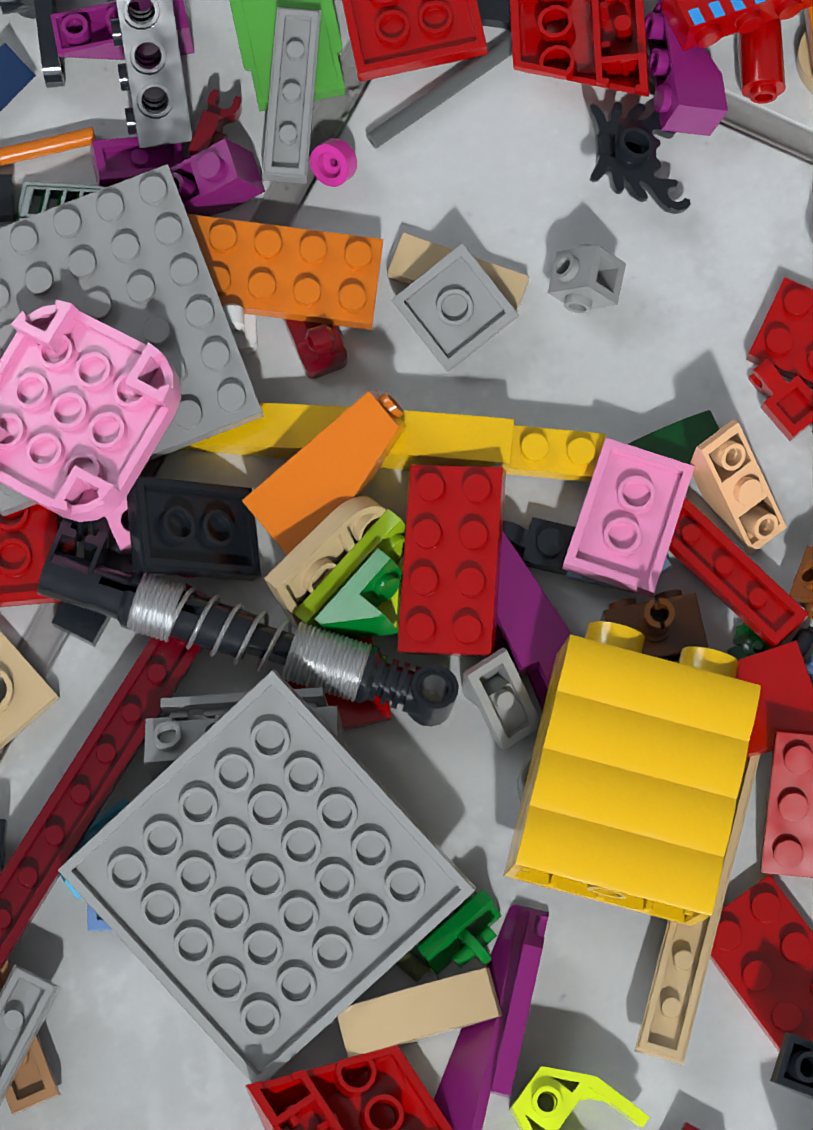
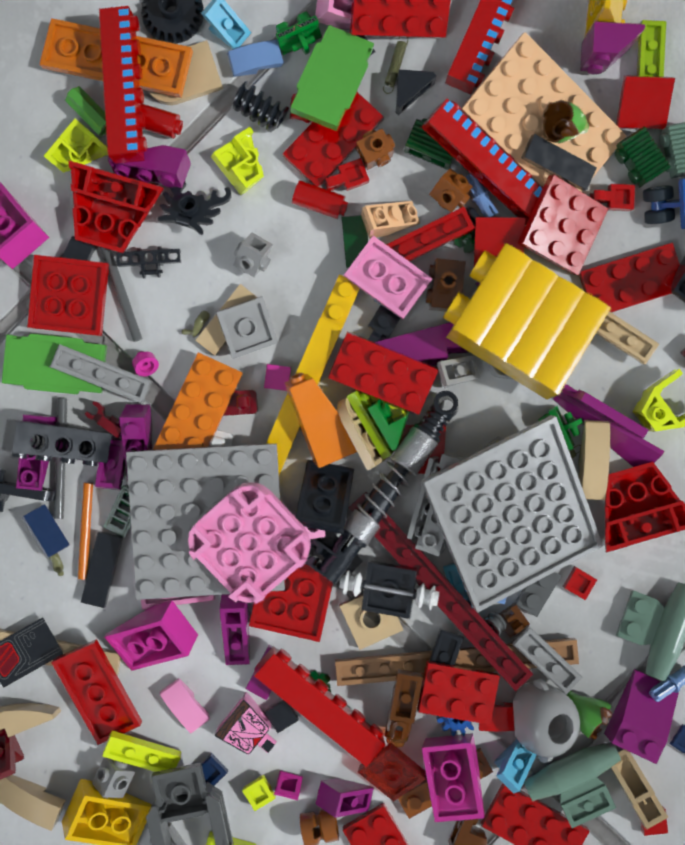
camera: 70 degrees left, 15 degrees up
none -> dark grey piece [54,398,68,519]
none -> black piece [116,246,182,279]
none -> olive piece [182,310,210,337]
none -> neon yellow slope [211,127,264,196]
none -> dark pink tile [264,364,291,391]
none -> red brick [292,180,349,219]
none -> black plate [339,560,439,619]
none -> dark grey bush [483,612,507,636]
none -> reddish brown tile [499,603,530,638]
none -> dark grey plate [515,572,561,617]
none -> red tile [562,566,597,600]

